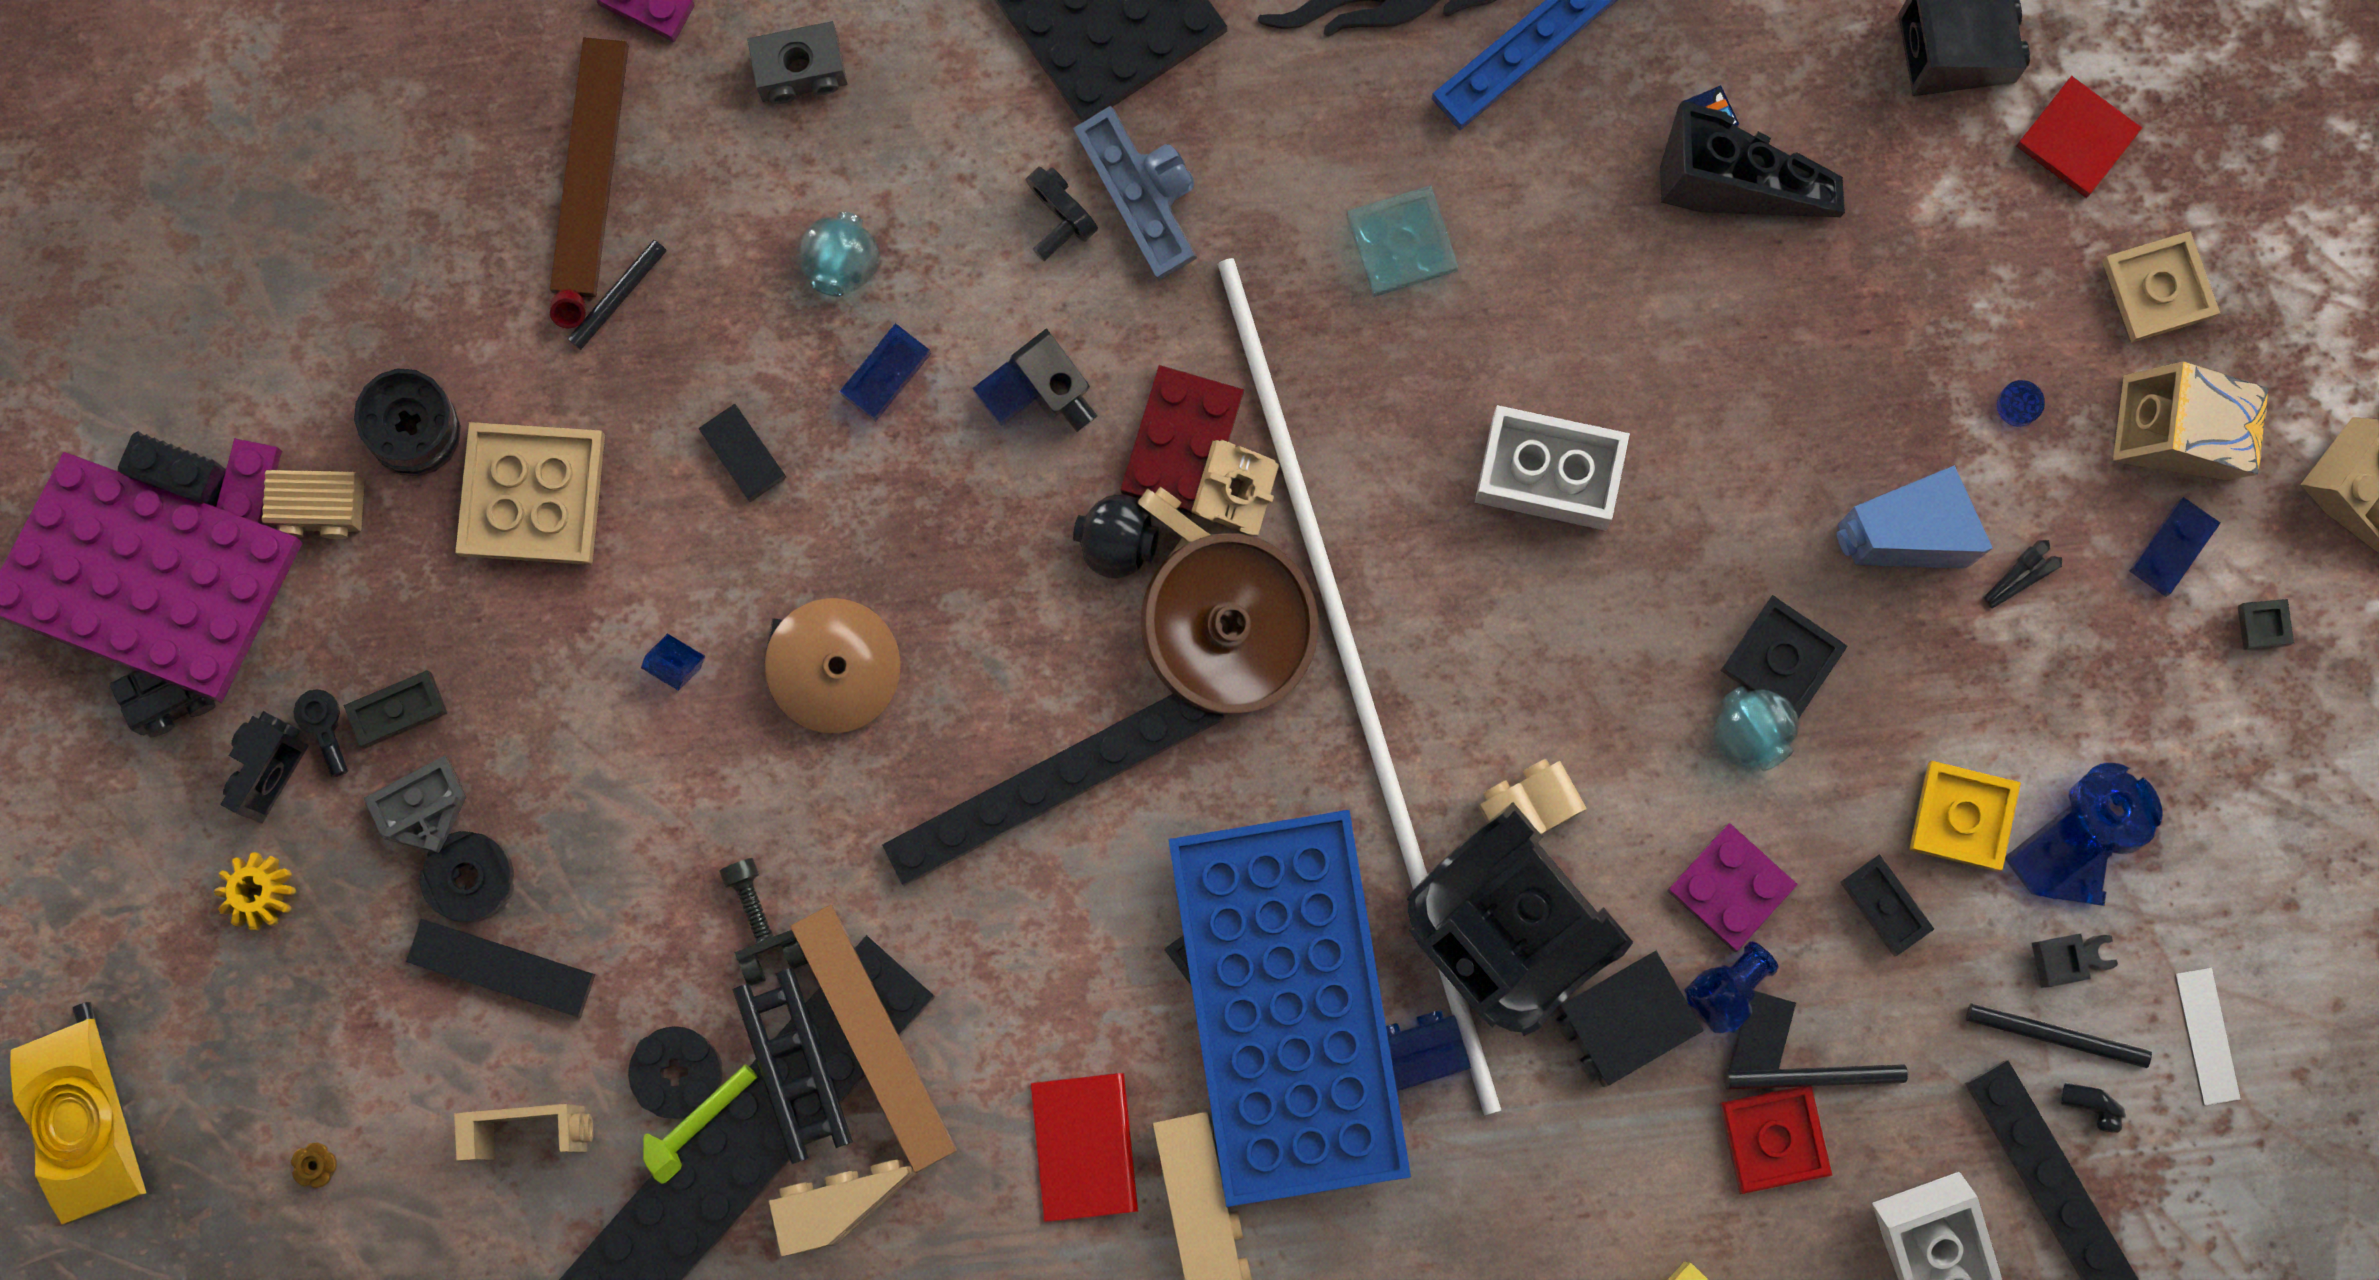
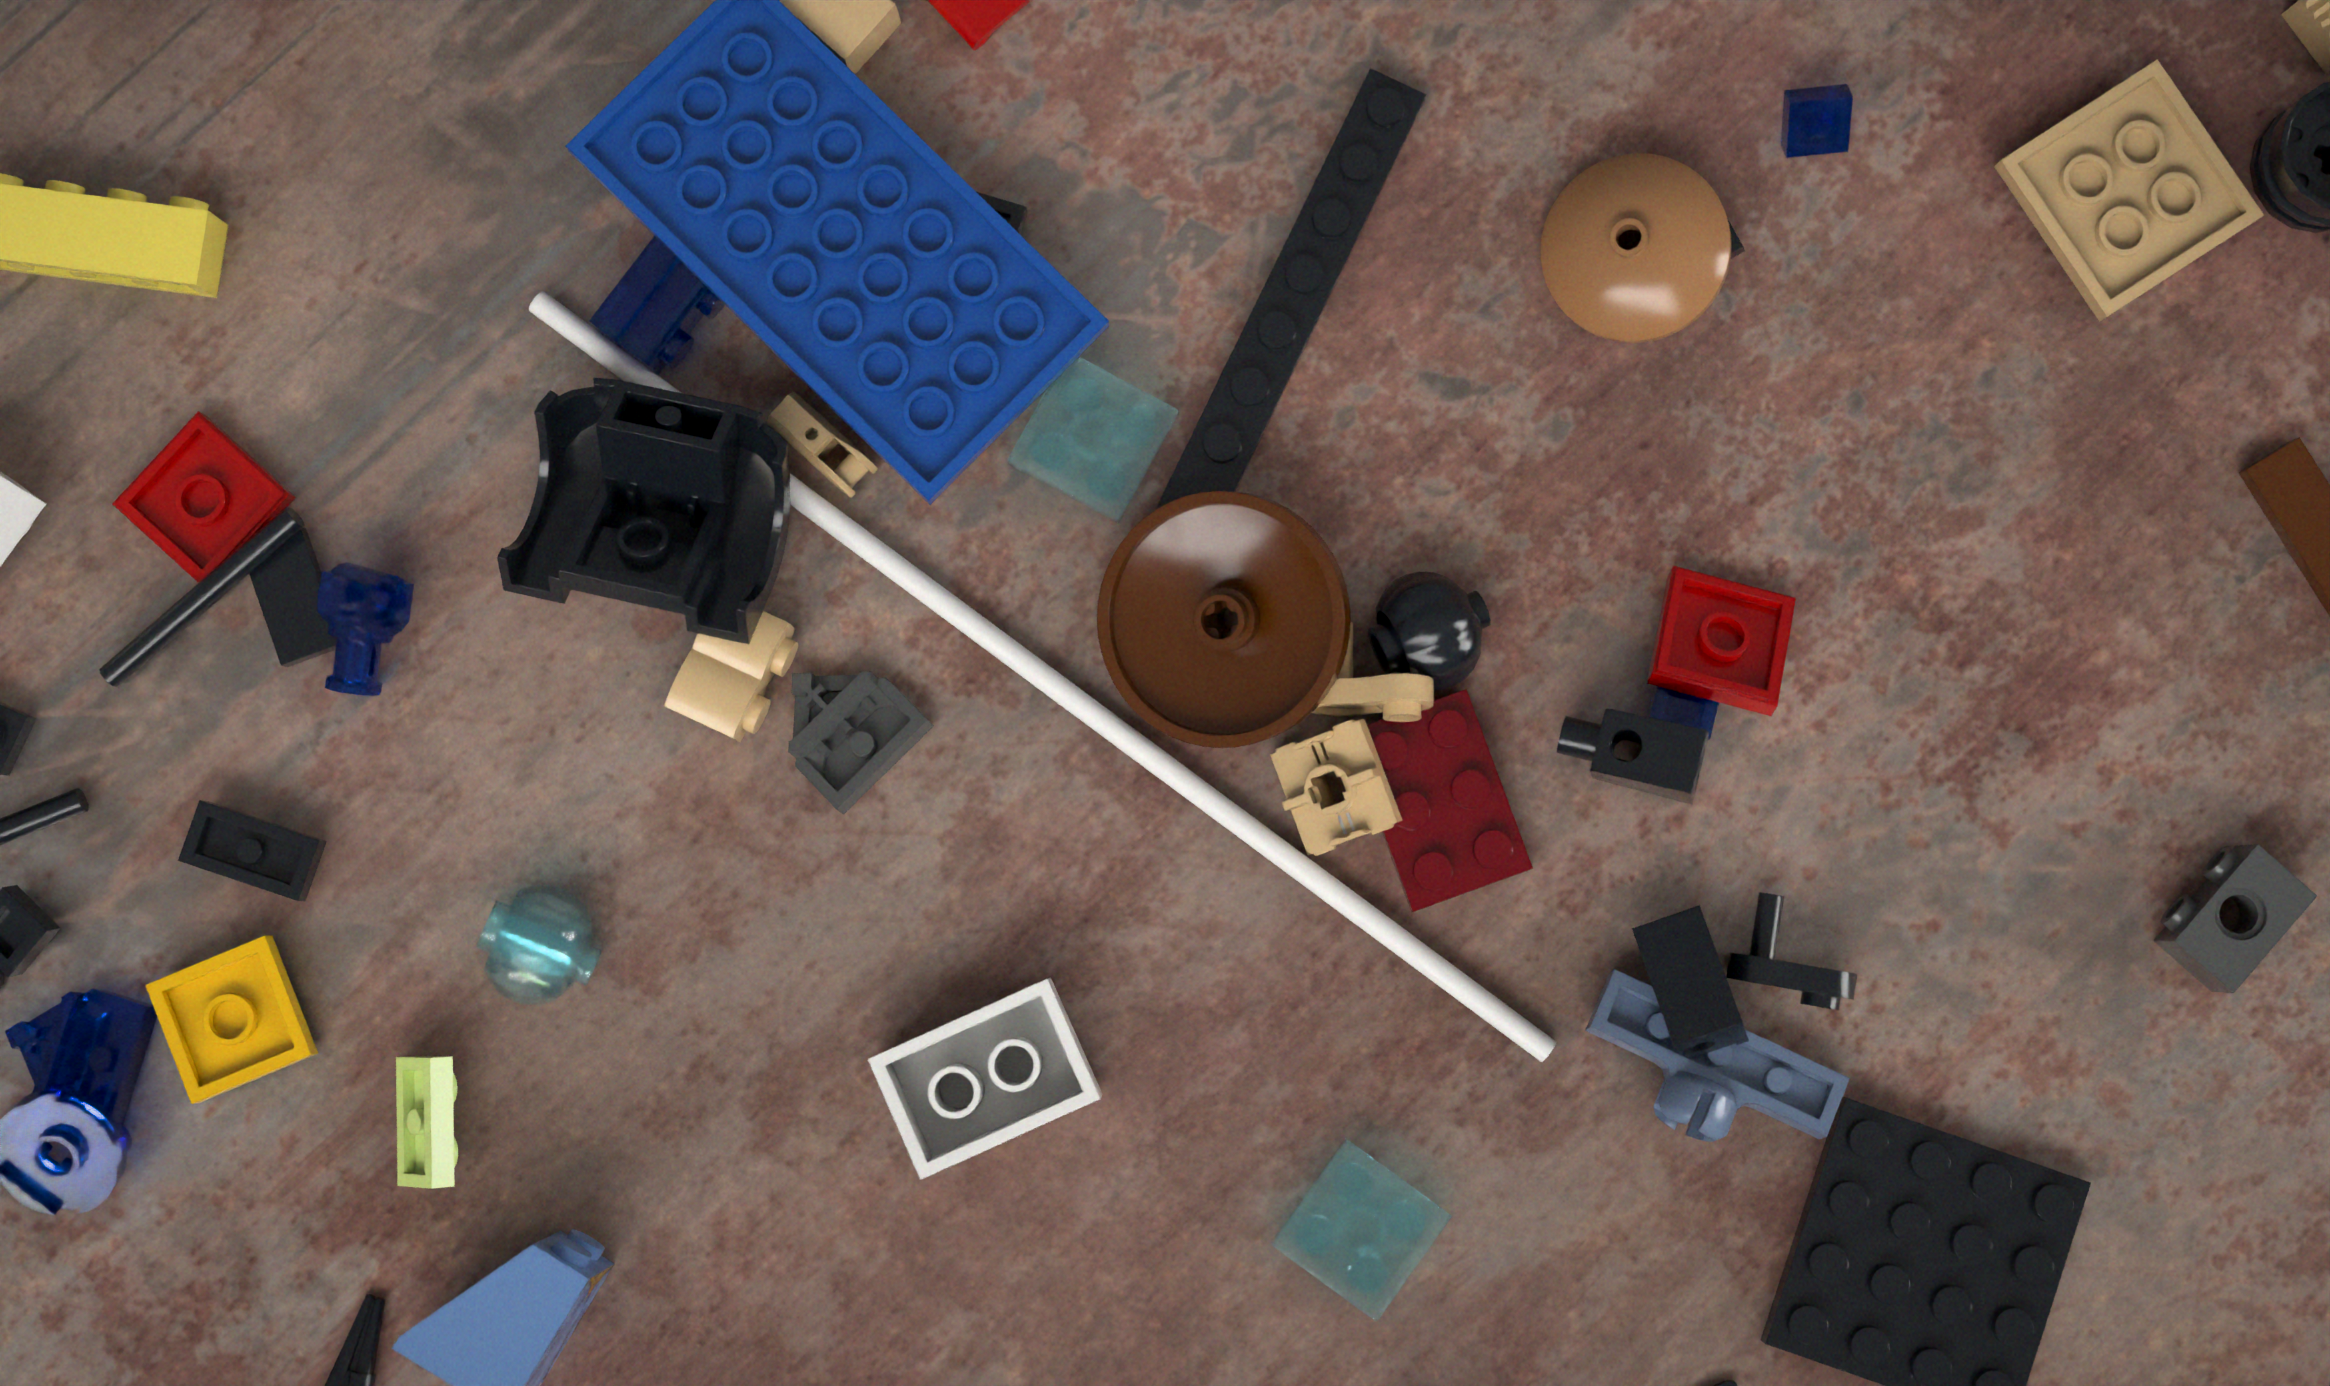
camera: 145 degrees right, 5 degrees up
dark red hinge [550,289,586,329] -> none
black bar [567,239,667,350] -> none
black tile [698,404,787,502] -> none
clear light blue plant [796,211,880,297] -> none
clear blue plate [840,323,931,422] -> none
black brick [1555,950,1704,1087] -> none
magenta plate [1667,823,1798,952] -> none
black plate [1720,595,1848,722] -> none
none -> yellowish green plate [396,1056,458,1189]
none -> tan bar [767,392,878,498]
none -> dark grey slope [788,671,934,815]
none -> clear light blue plate [1007,357,1179,524]
none -> black hinge [1632,905,1749,1058]
none -> red tile [1647,565,1796,716]

